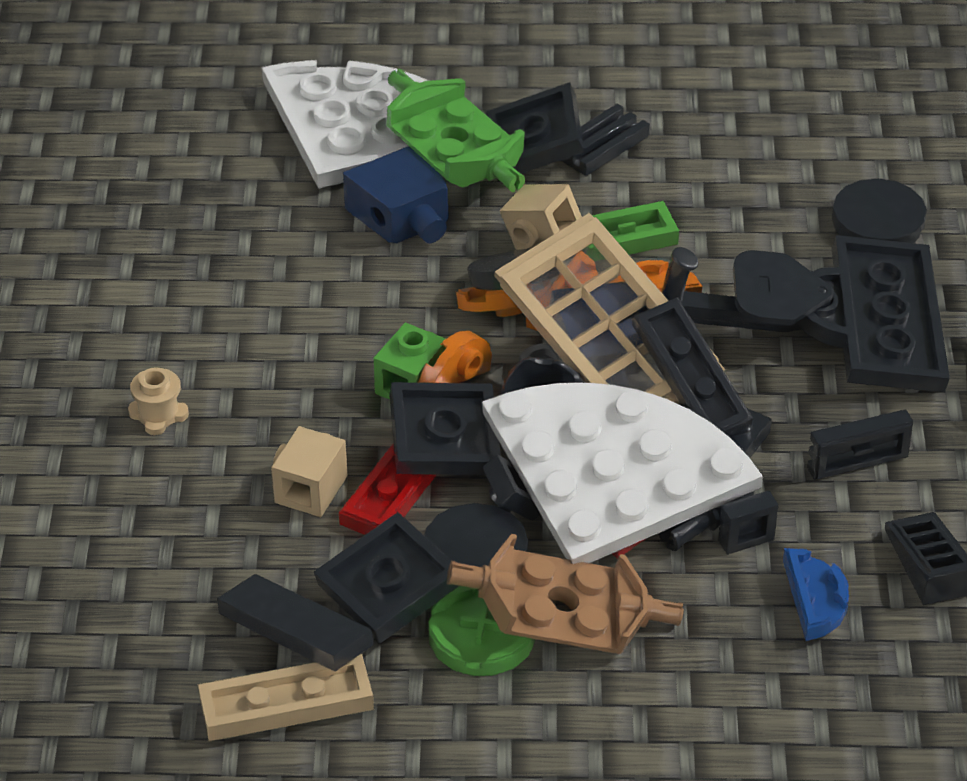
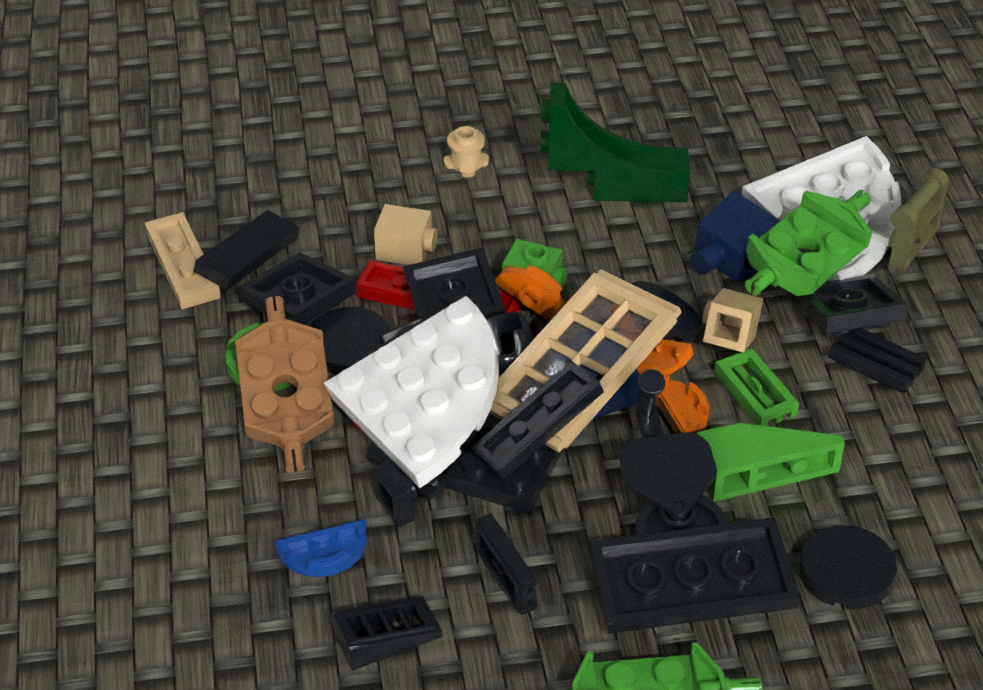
camera: 80 degrees right, 0 degrees up
none -> dark green arch [541,83,690,202]
none -> bright green slope [697,423,845,502]
none -> olive plate [888,168,949,272]

